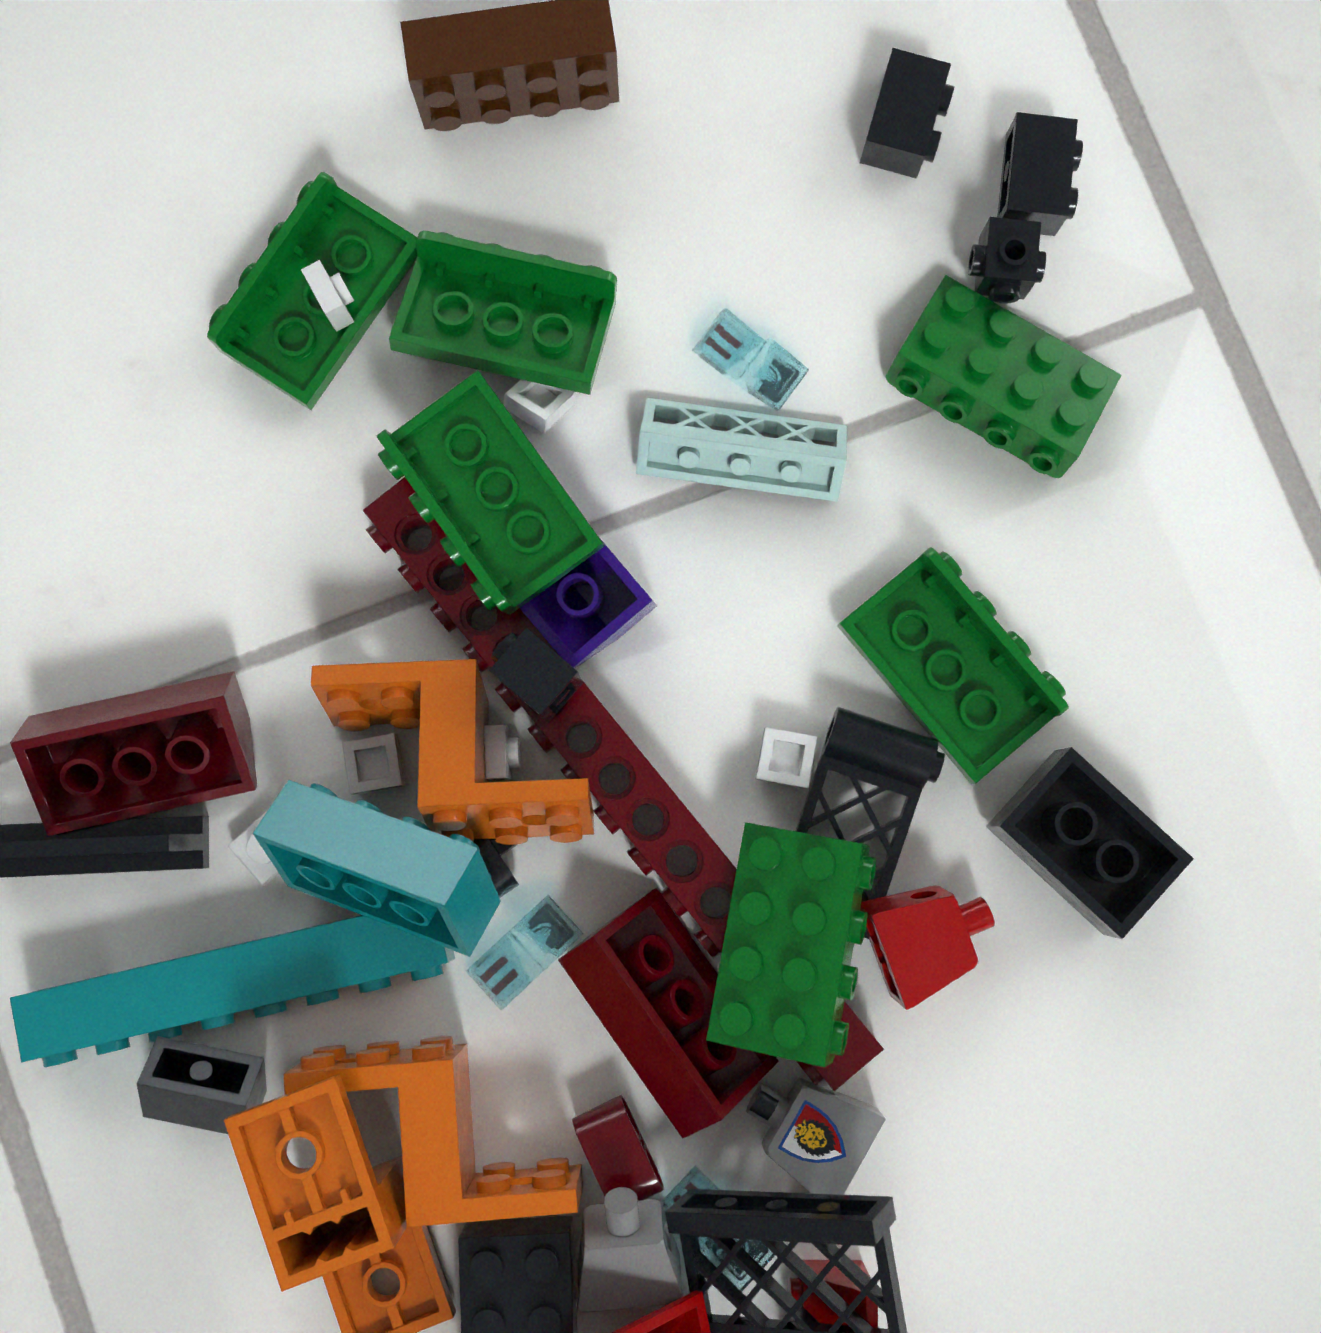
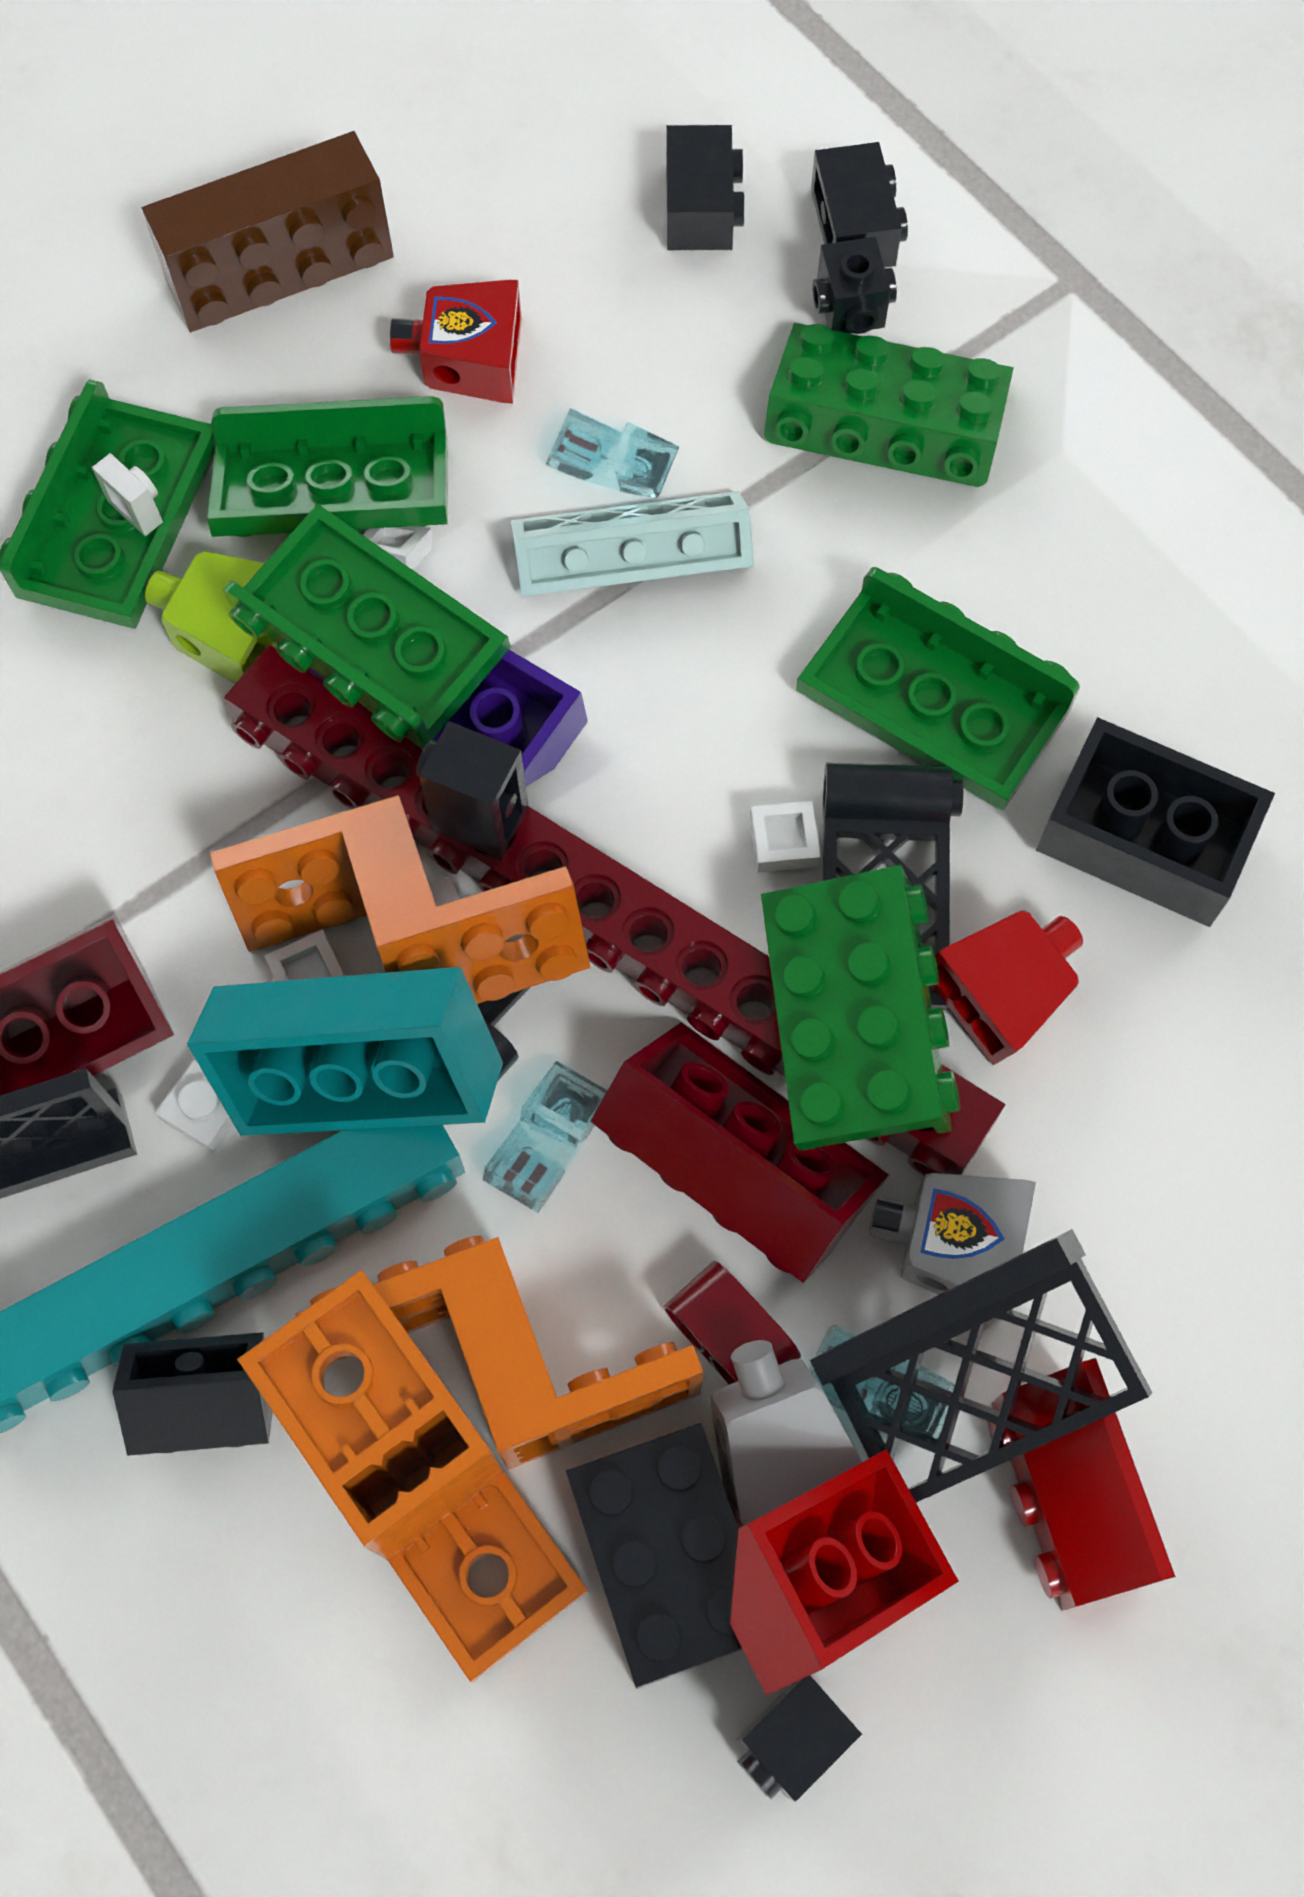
camera: 15 degrees left, 15 degrees down
none -> lime torso [145,551,277,684]
none -> red torso [390,279,522,404]

